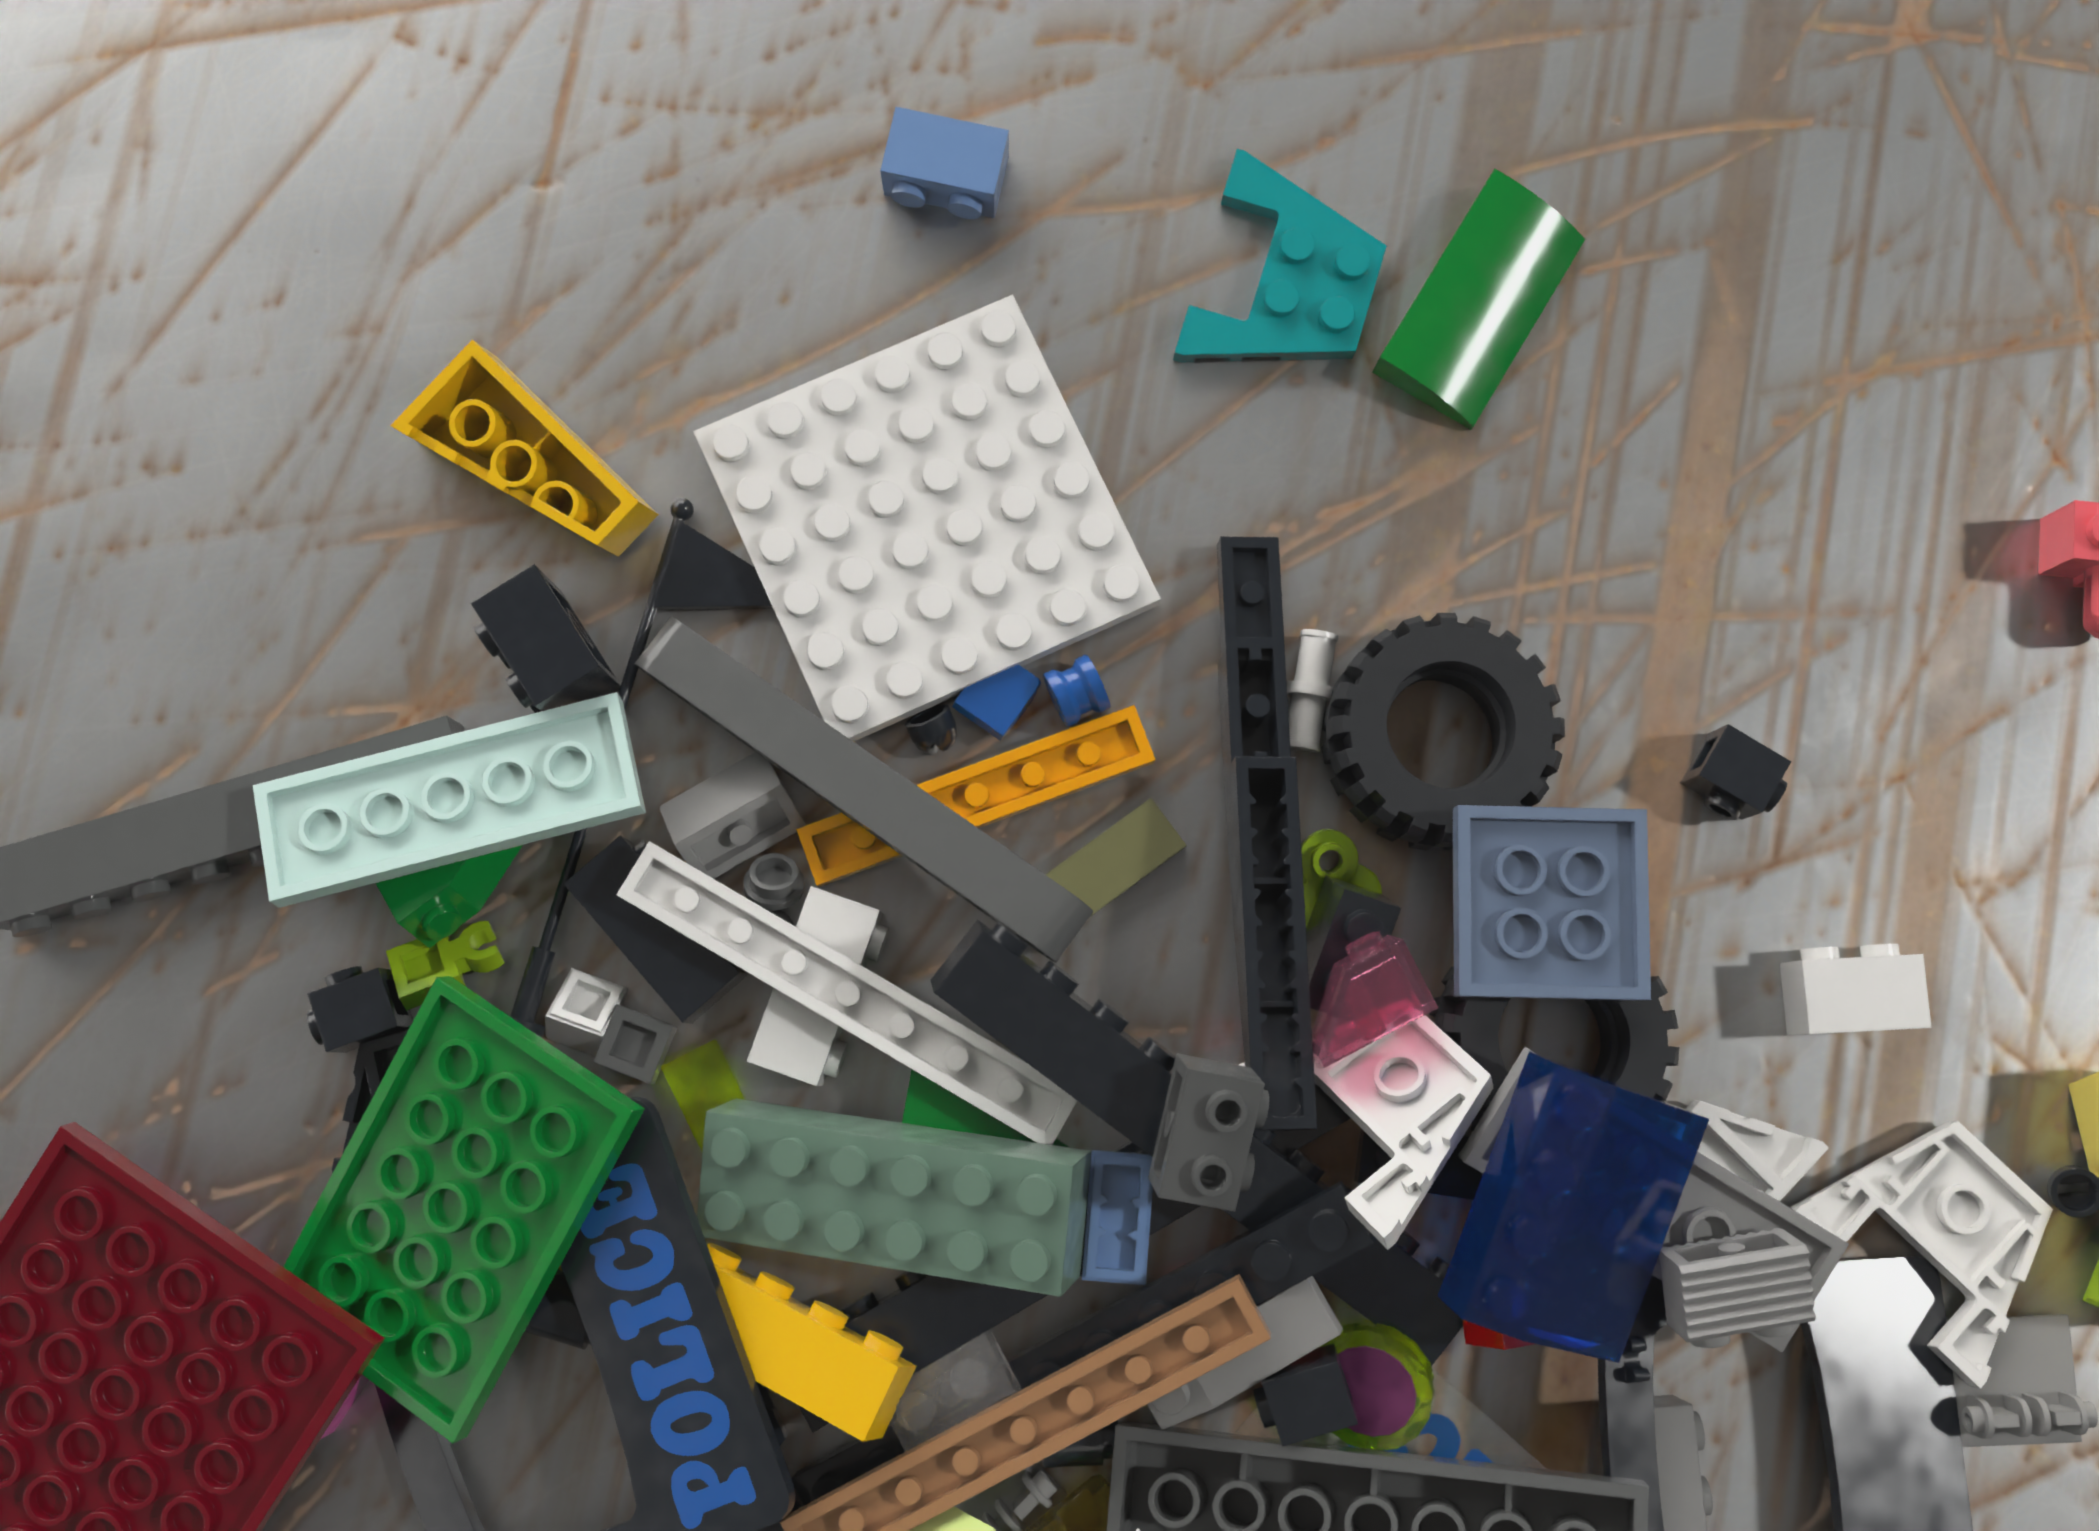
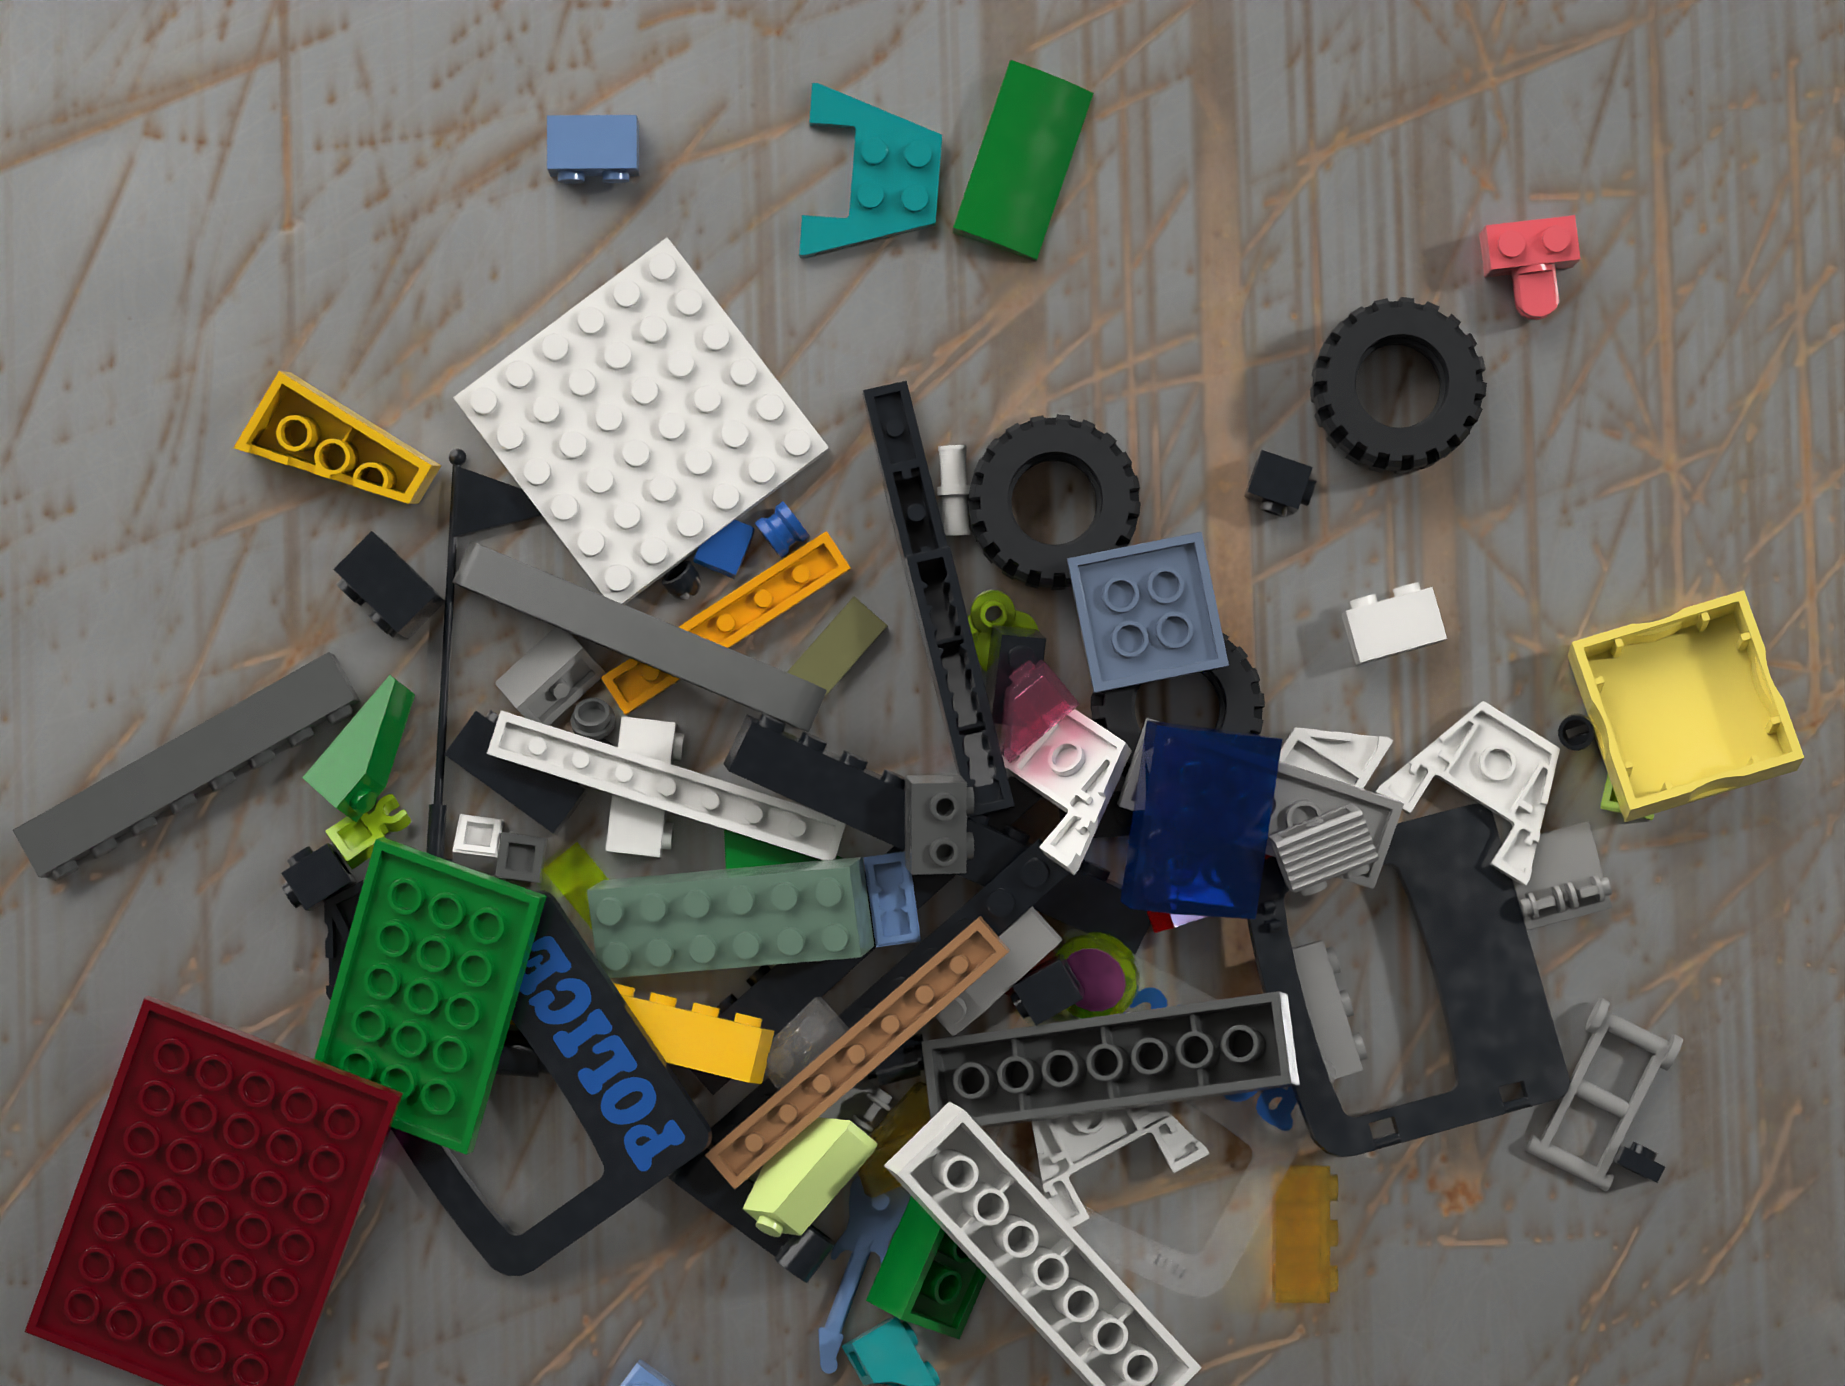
camera: 10 degrees left, 5 degrees up
light aqua plate [253,692,646,908] -> none
none -> black tyre [1310,297,1487,474]

